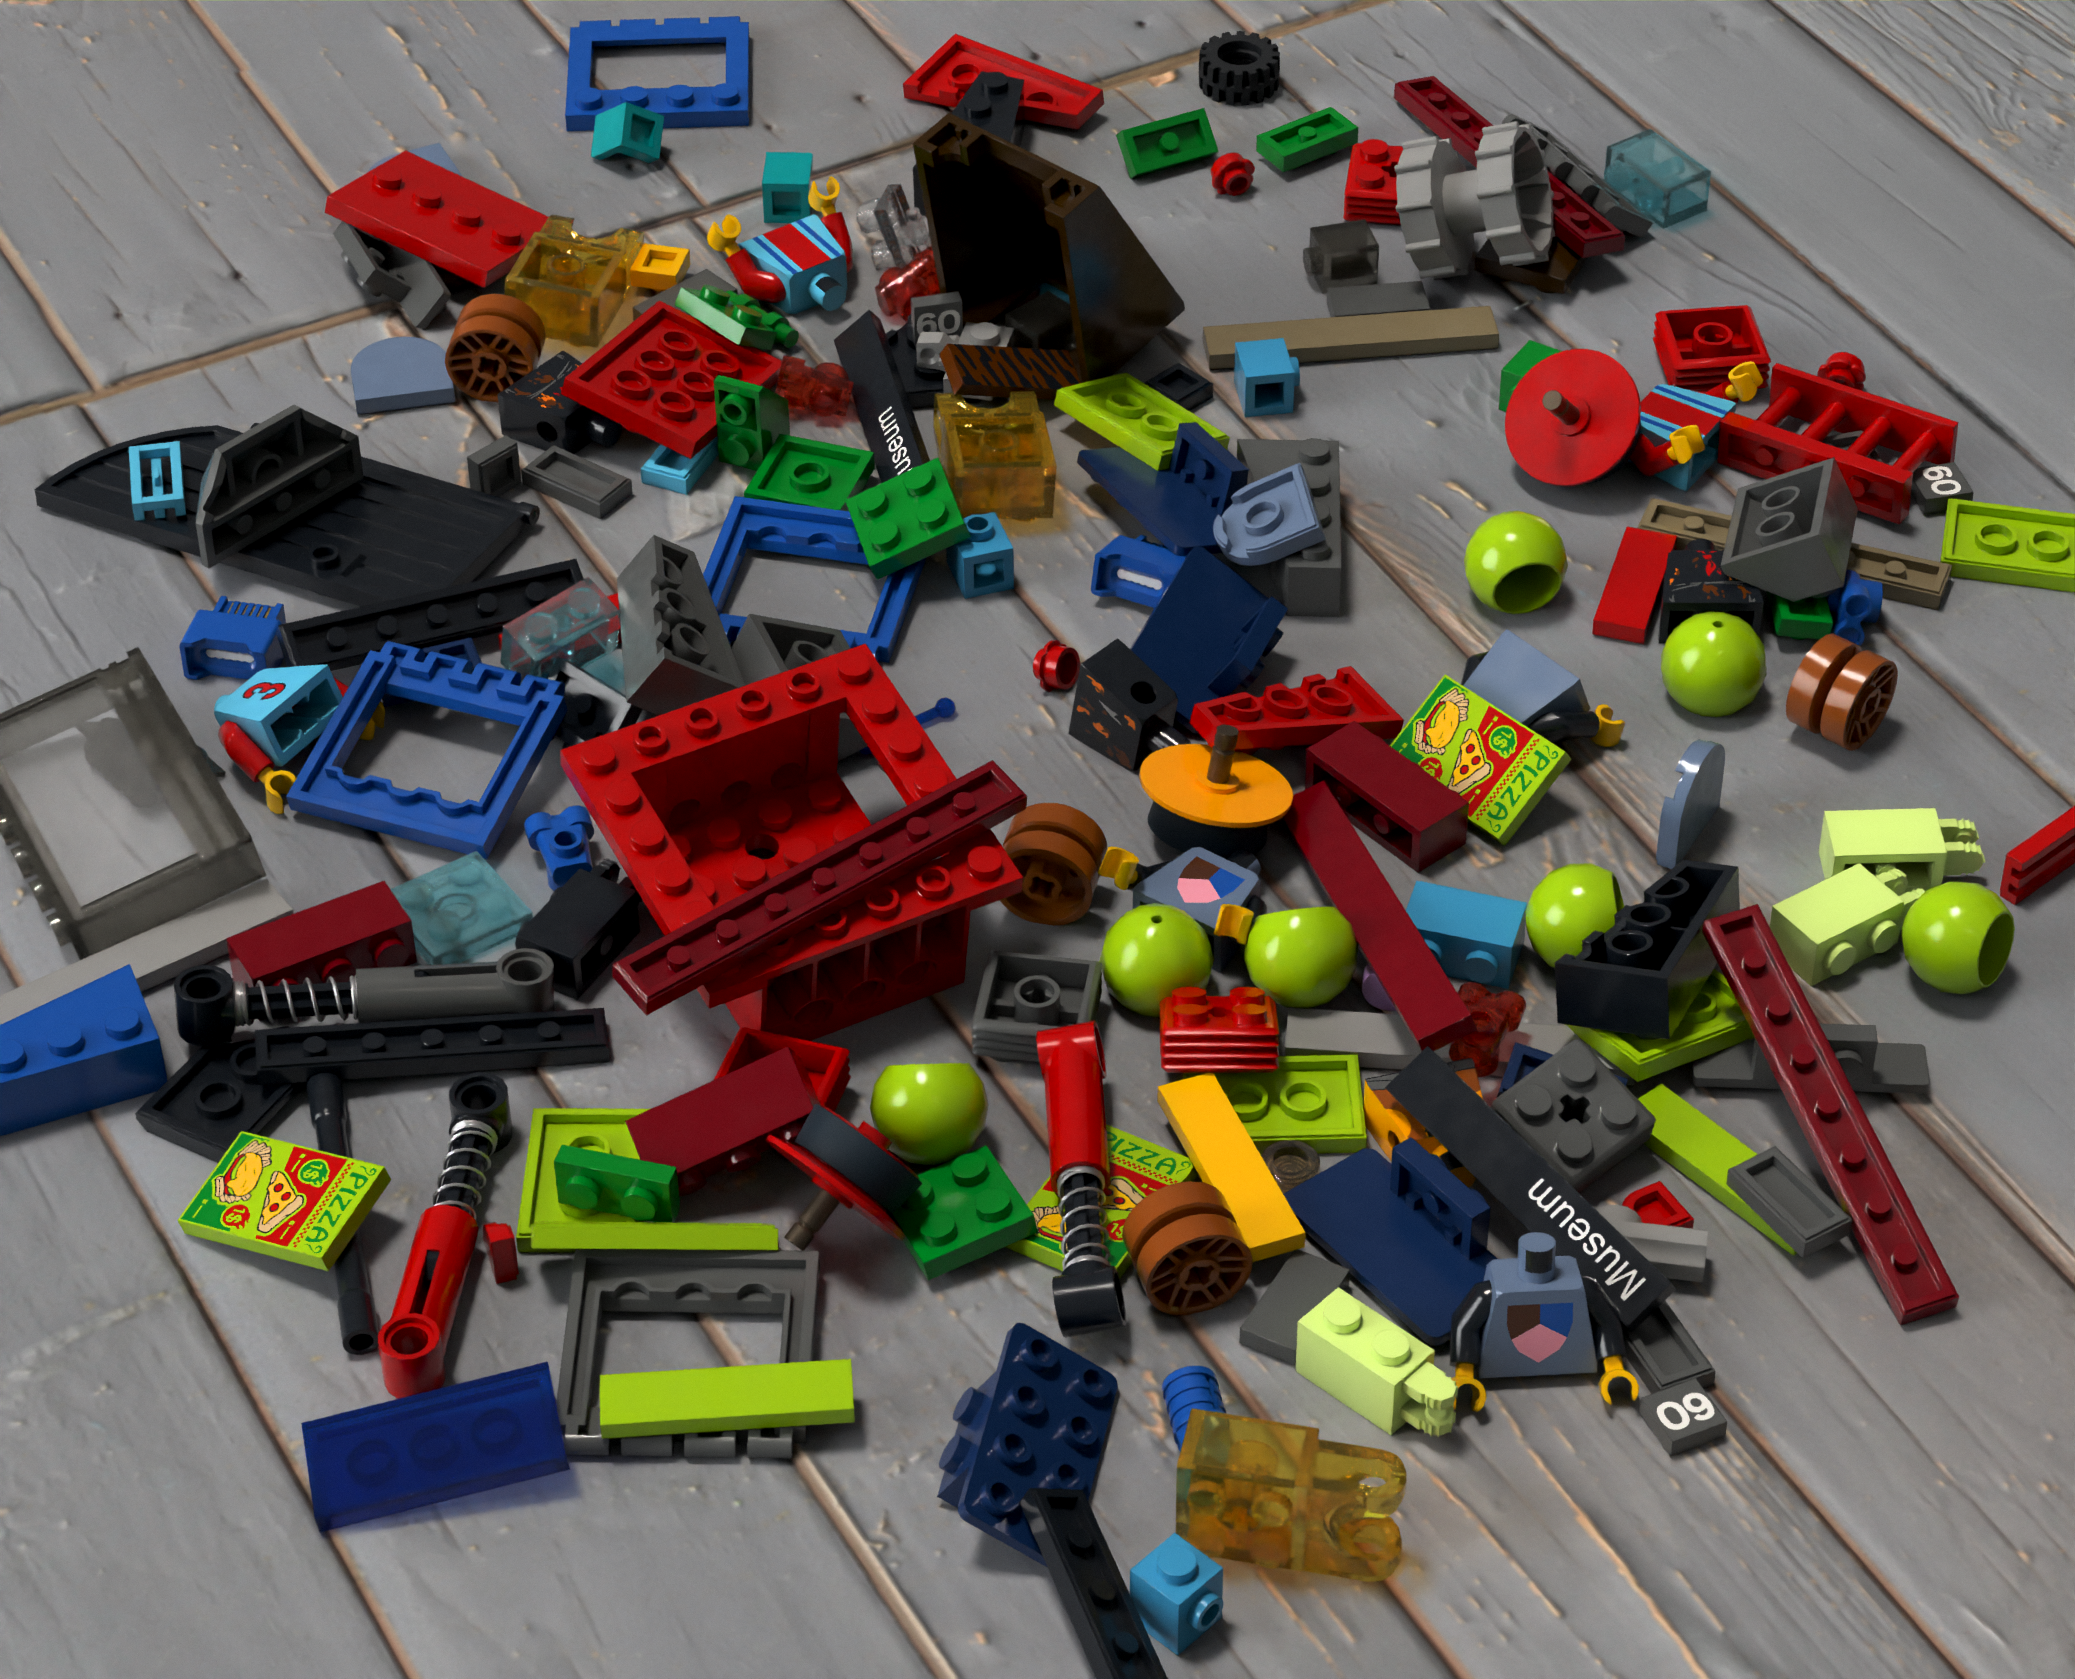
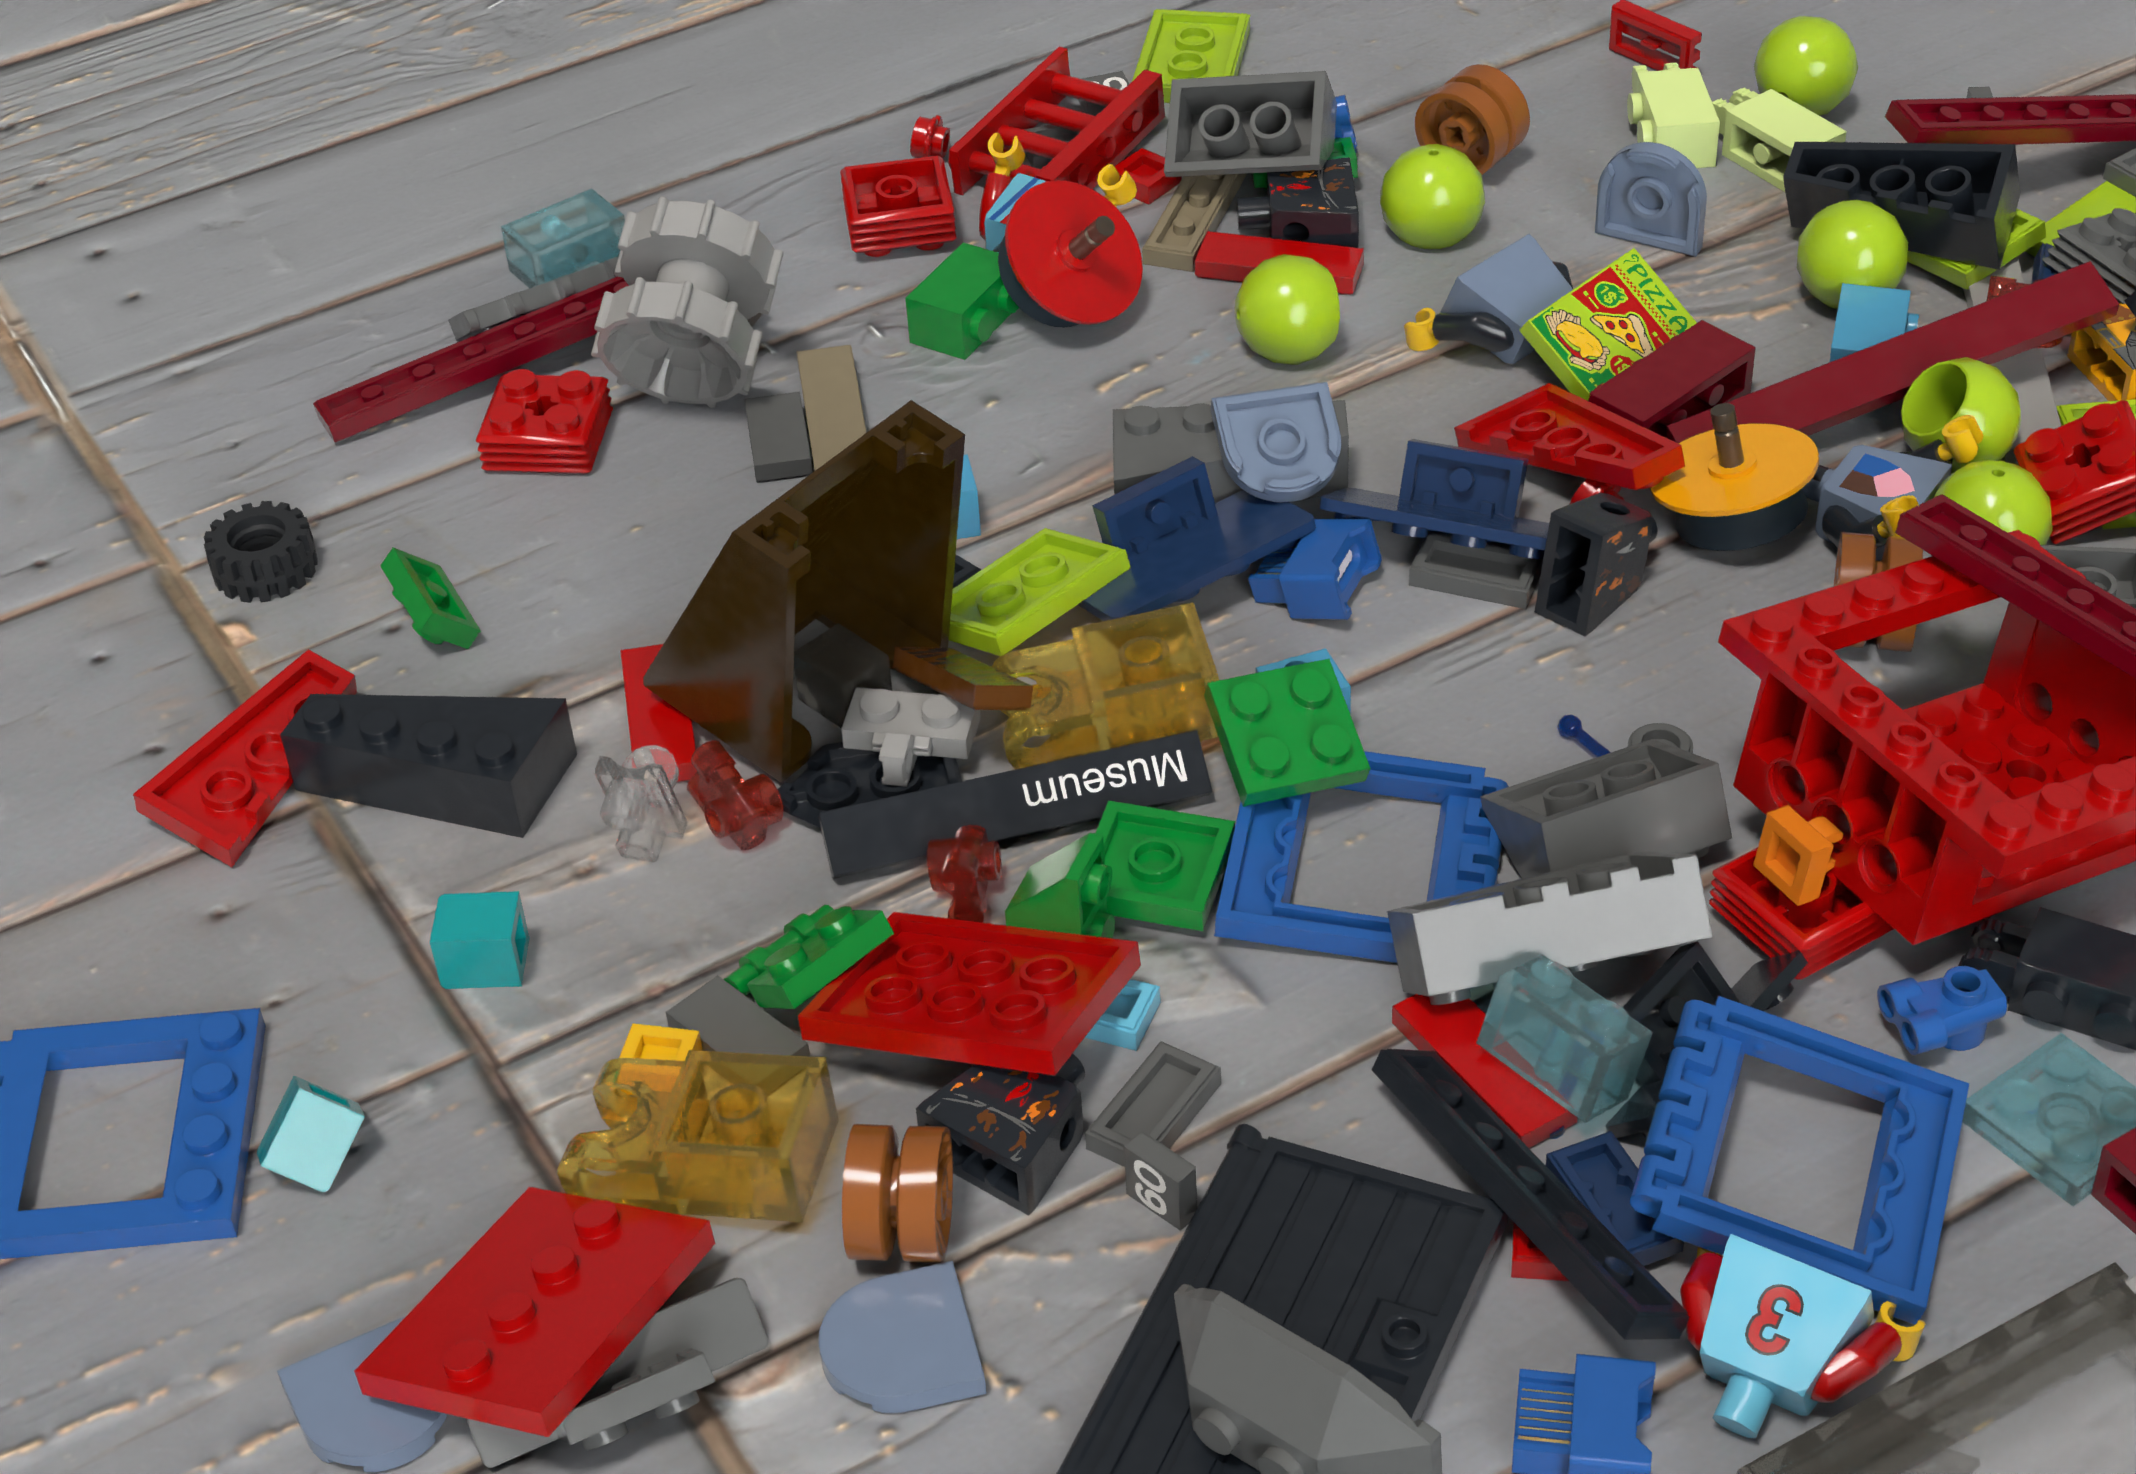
camera: 90 degrees left, 0 degrees up
torso [707,176,853,314] -> none
dark grey tile [911,292,963,348] -> none
red plate [1033,640,1080,692] -> none
red plate [1211,153,1255,196] -> none
green plate [1256,107,1359,172] -> none
clear smoke brick [1303,219,1379,294] -> none

